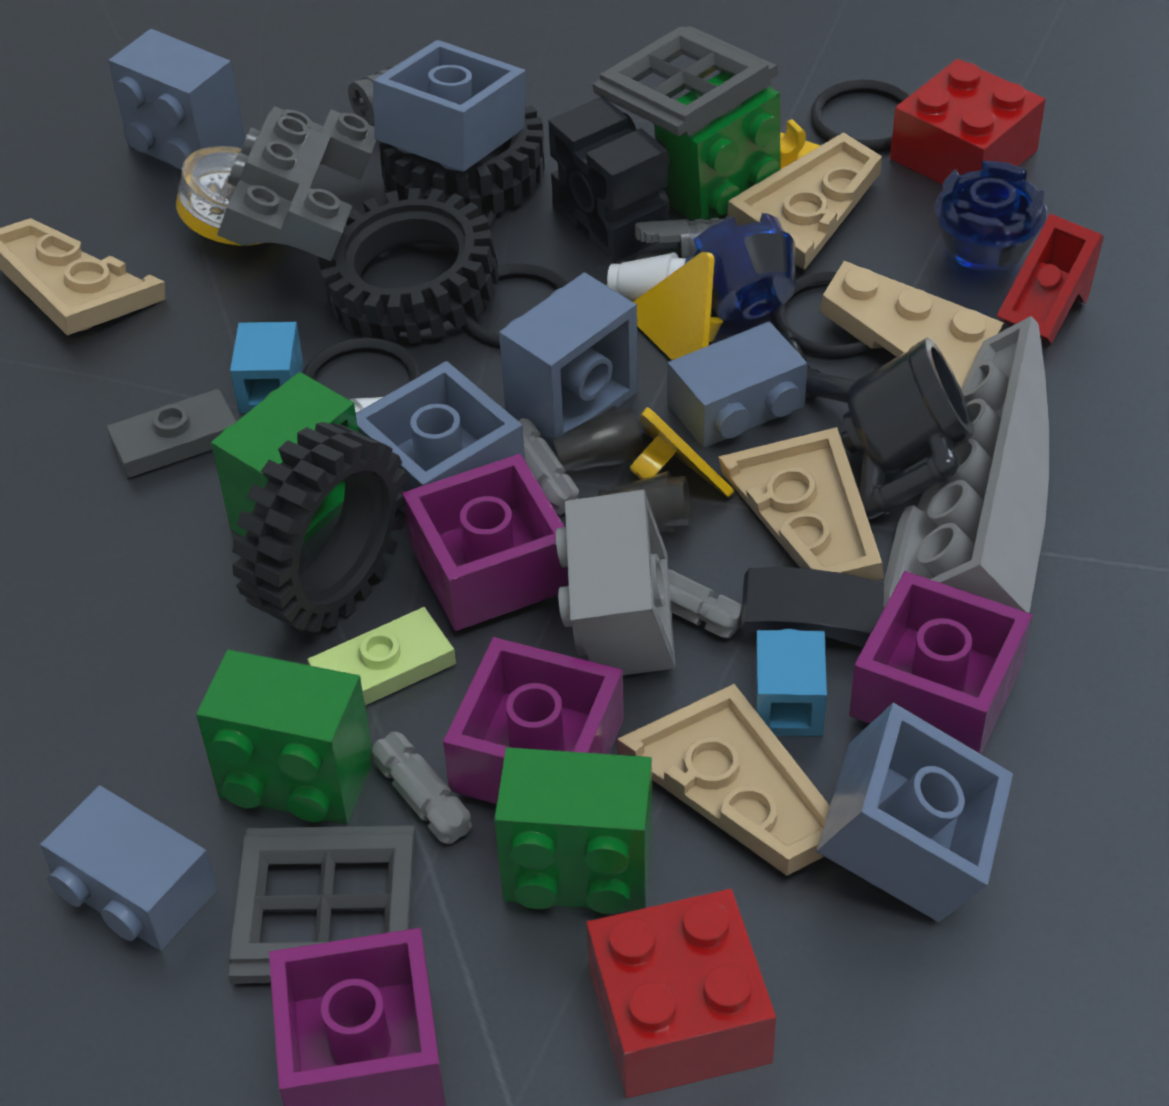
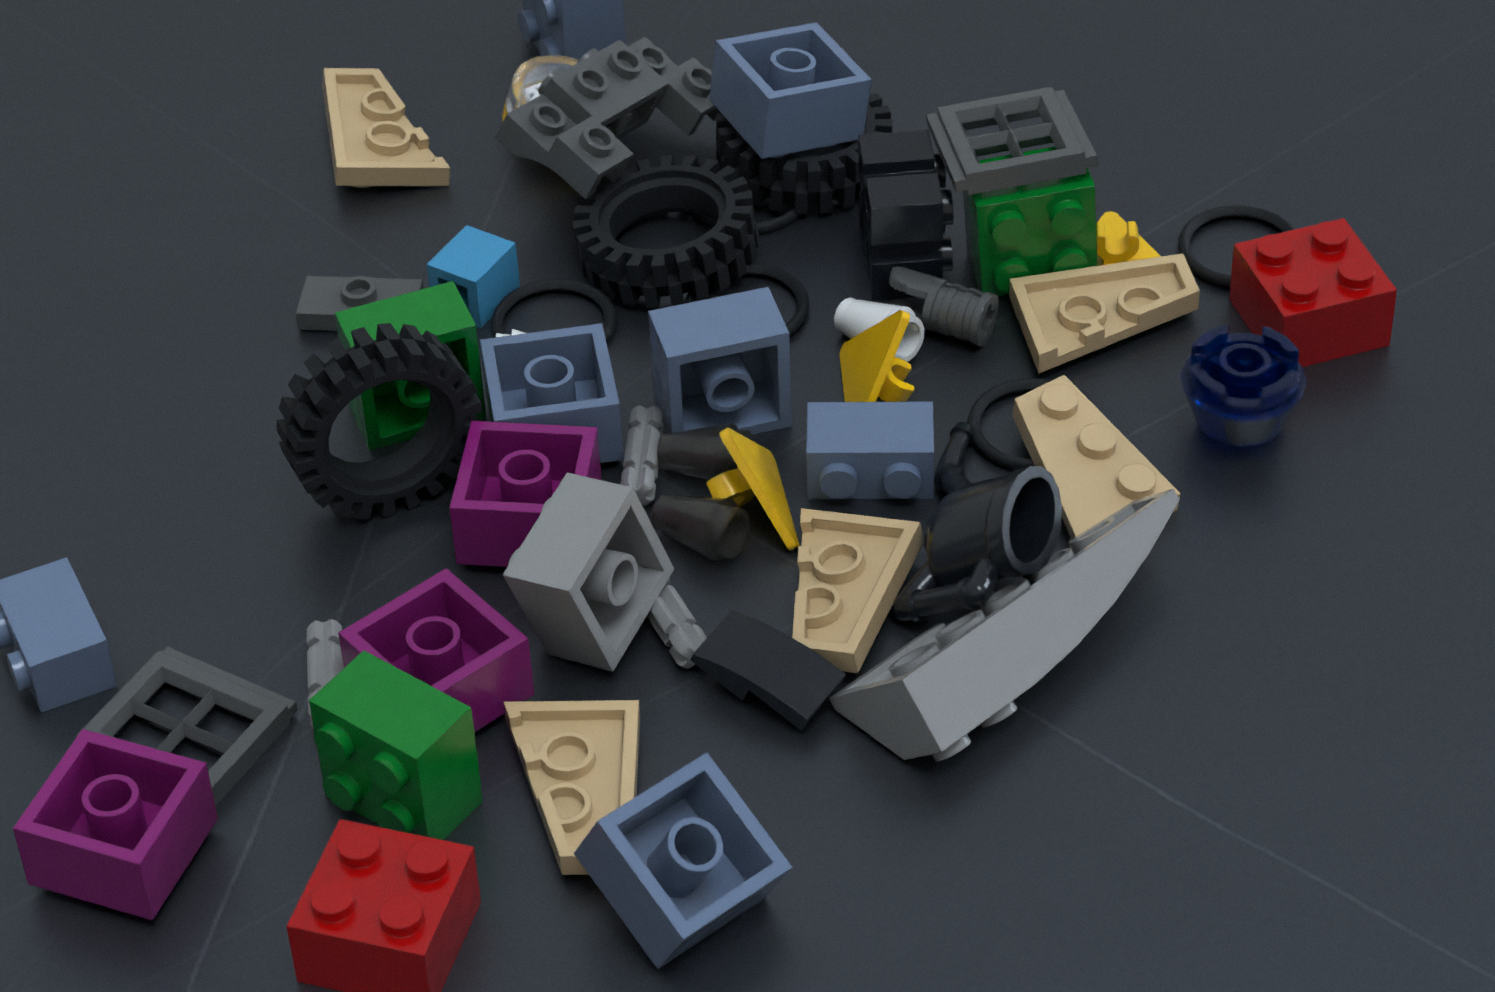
camera: 30 degrees right, 5 degrees down
green brick [196,649,374,825] -> none
yellowish green plate [307,607,456,705] -> none
clear blue cone [686,213,795,322] -> none
dark azure brick [755,629,827,737] -> none
magenta brick [849,571,1033,754] -> none
red slope [997,213,1104,344] -> none

